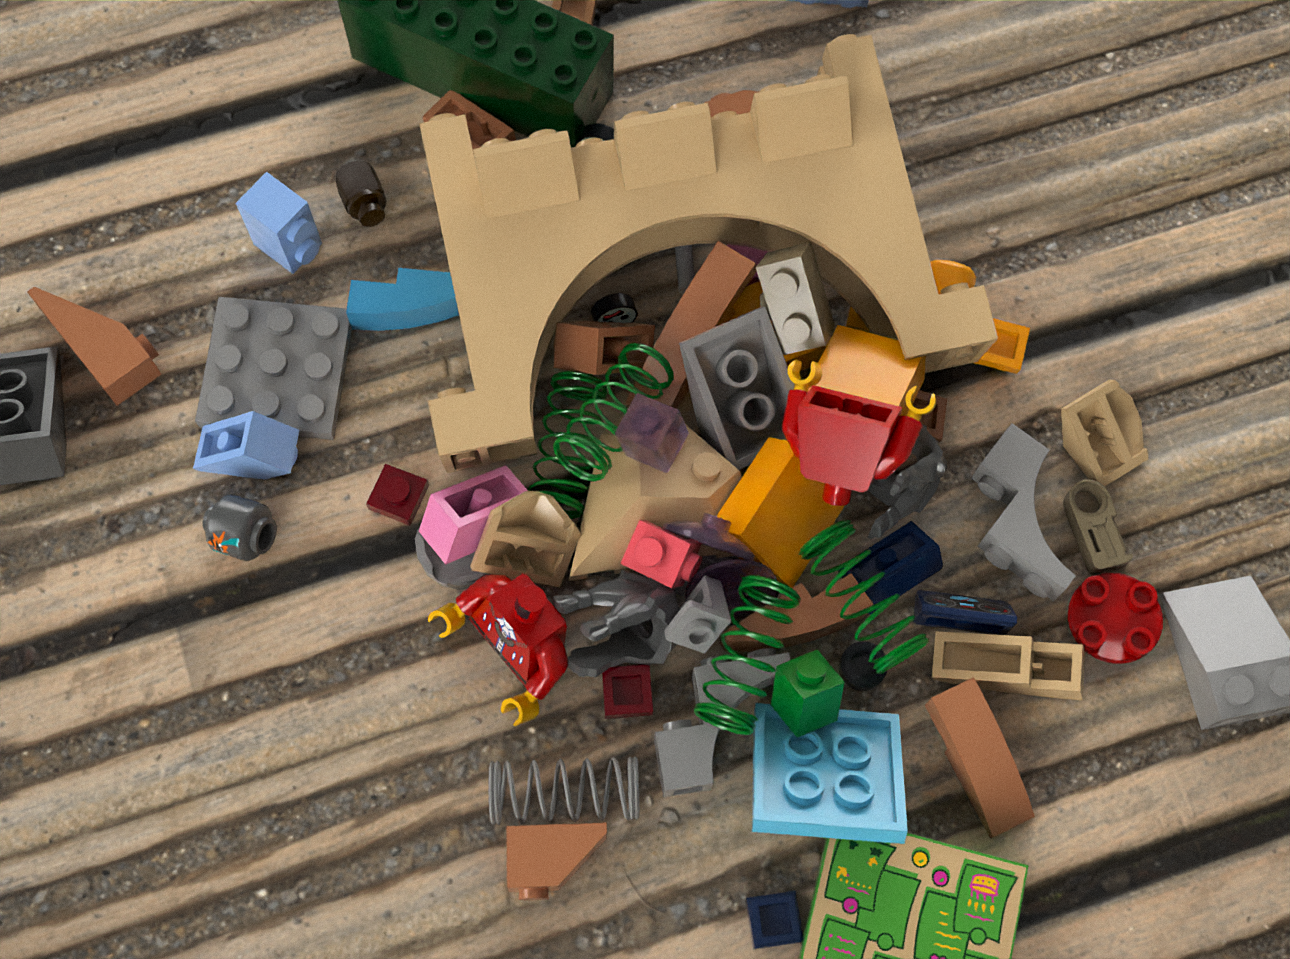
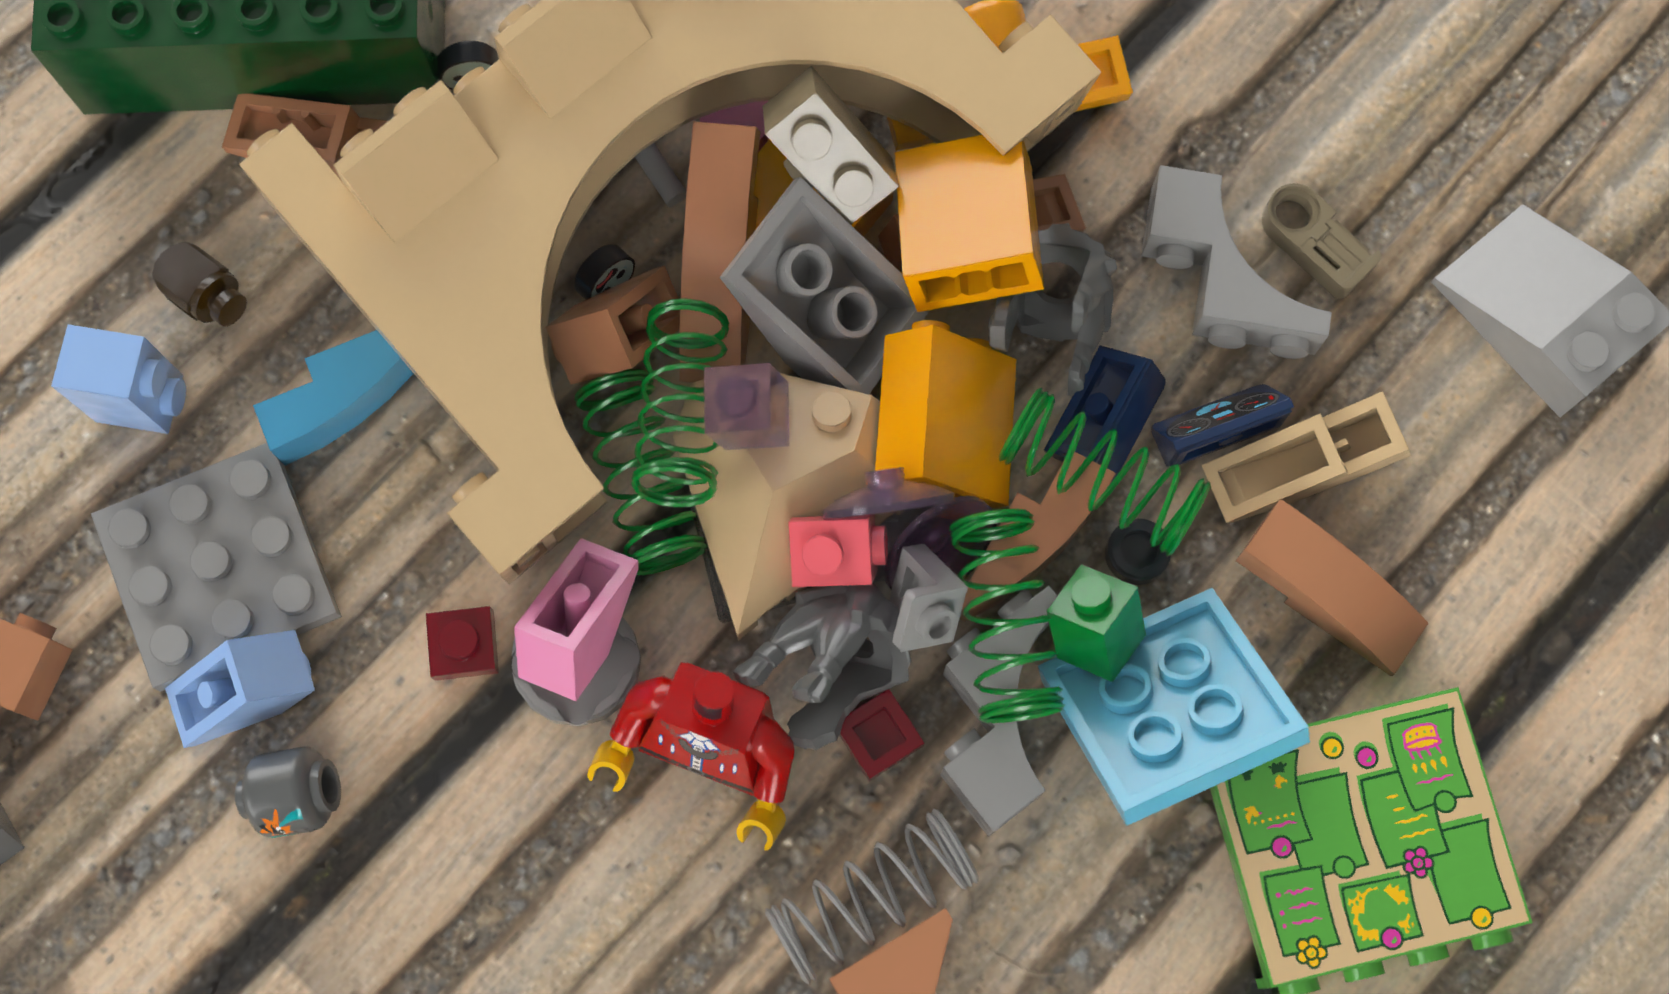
camera: 25 degrees left, 5 degrees up
tan slope [470,491,581,587] -> none
dark blue tile [745,891,803,950] -> none
red torso [782,360,936,506] -> none
tan slope [1061,379,1148,486] -> none
red dish [1068,573,1163,664] -> none

